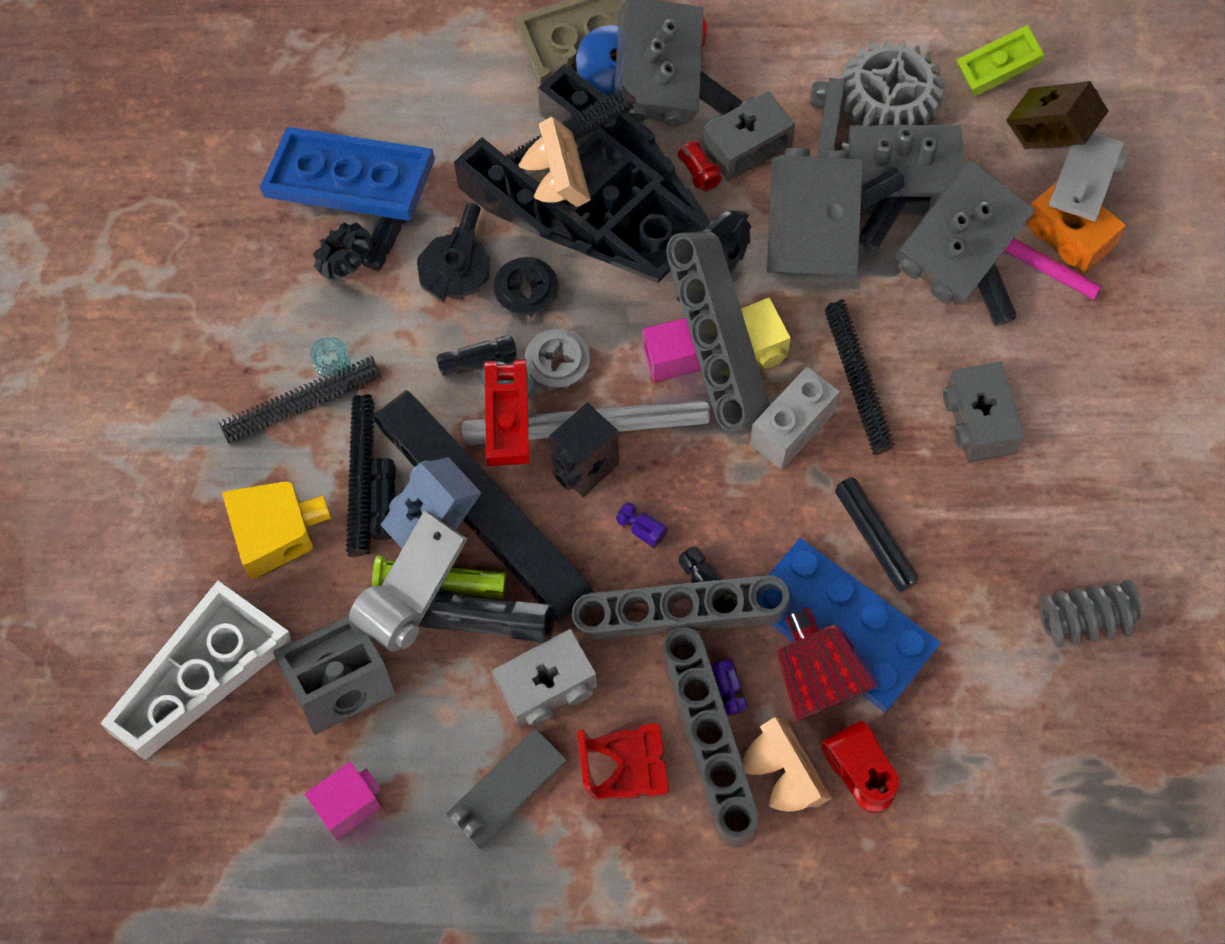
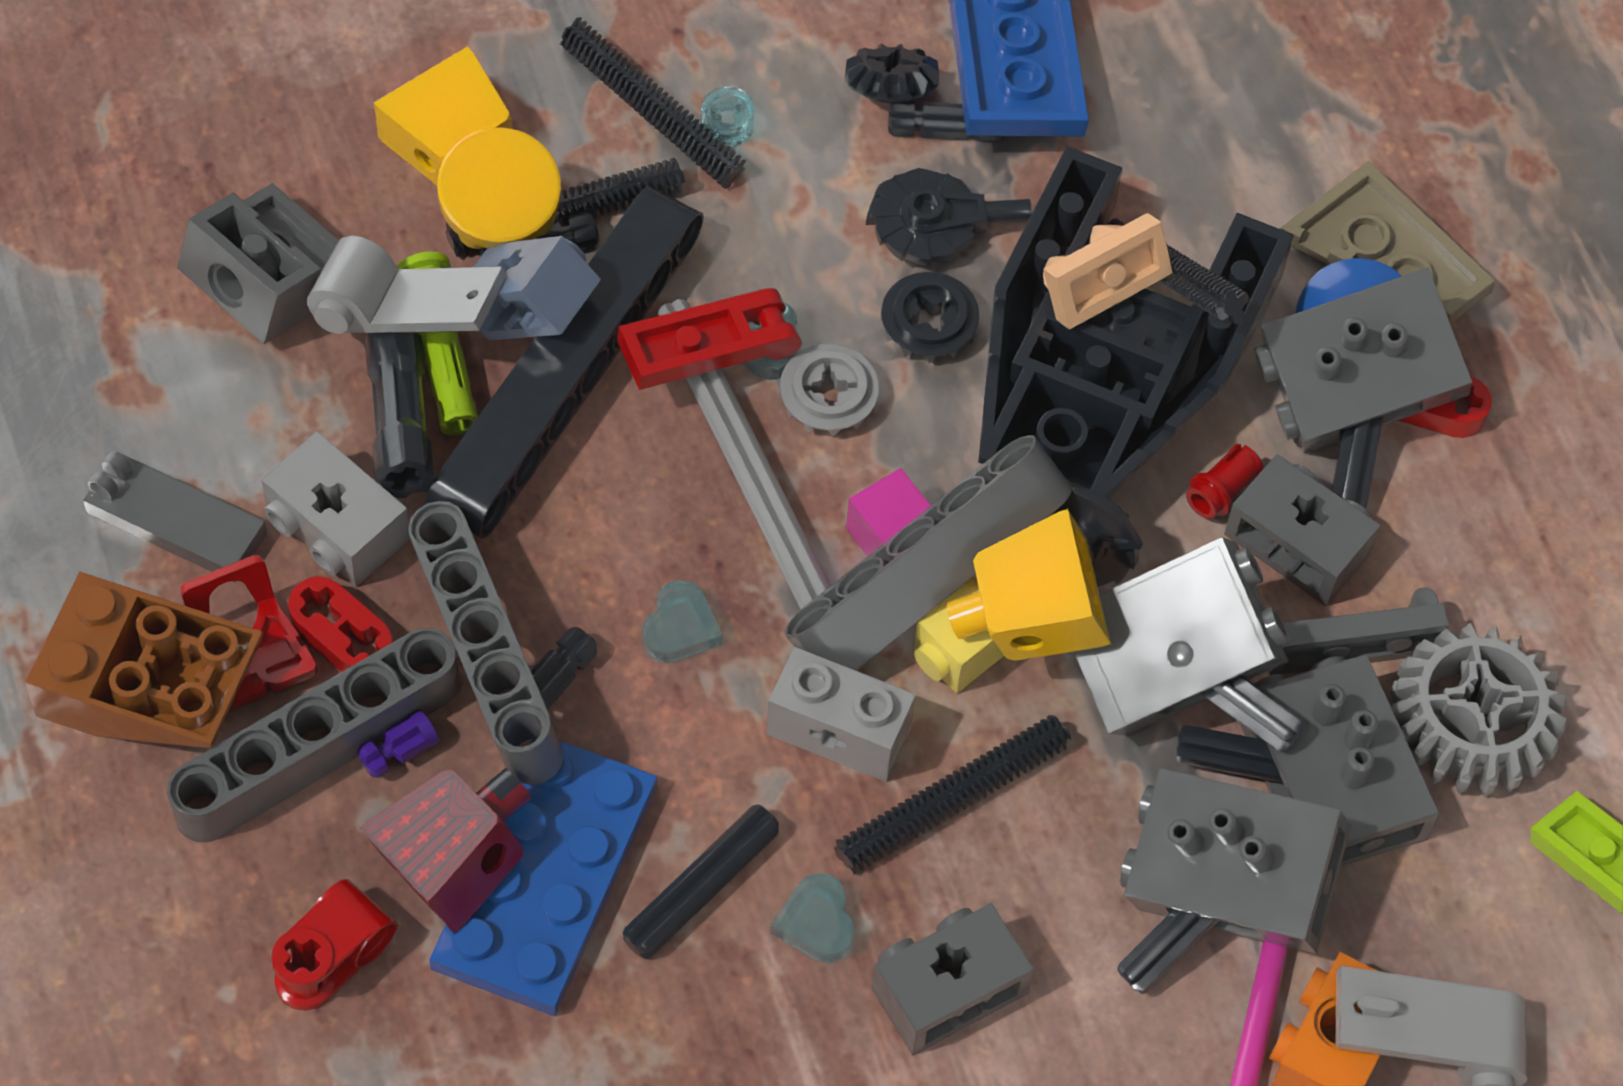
camera: 65 degrees right, 5 degrees down
white wedge [100,581,292,760] -> none
dark pink brick [304,761,382,840] -> none
black axle [436,335,517,376] -> none
black brick [550,402,619,497] -> none
dark purple piece [616,502,668,548] -> none
light nougat tile [742,717,832,812] -> none
dark brown brick [1006,81,1109,149] -> none
none -> dark orange slope [25,571,263,748]
none -> red beam [288,576,393,672]
none -> yellow tile [437,127,561,249]
none -> clear light blue tile [642,580,722,663]
none -> clear light blue tile [770,873,854,963]
none -> yellow torso [946,509,1111,661]

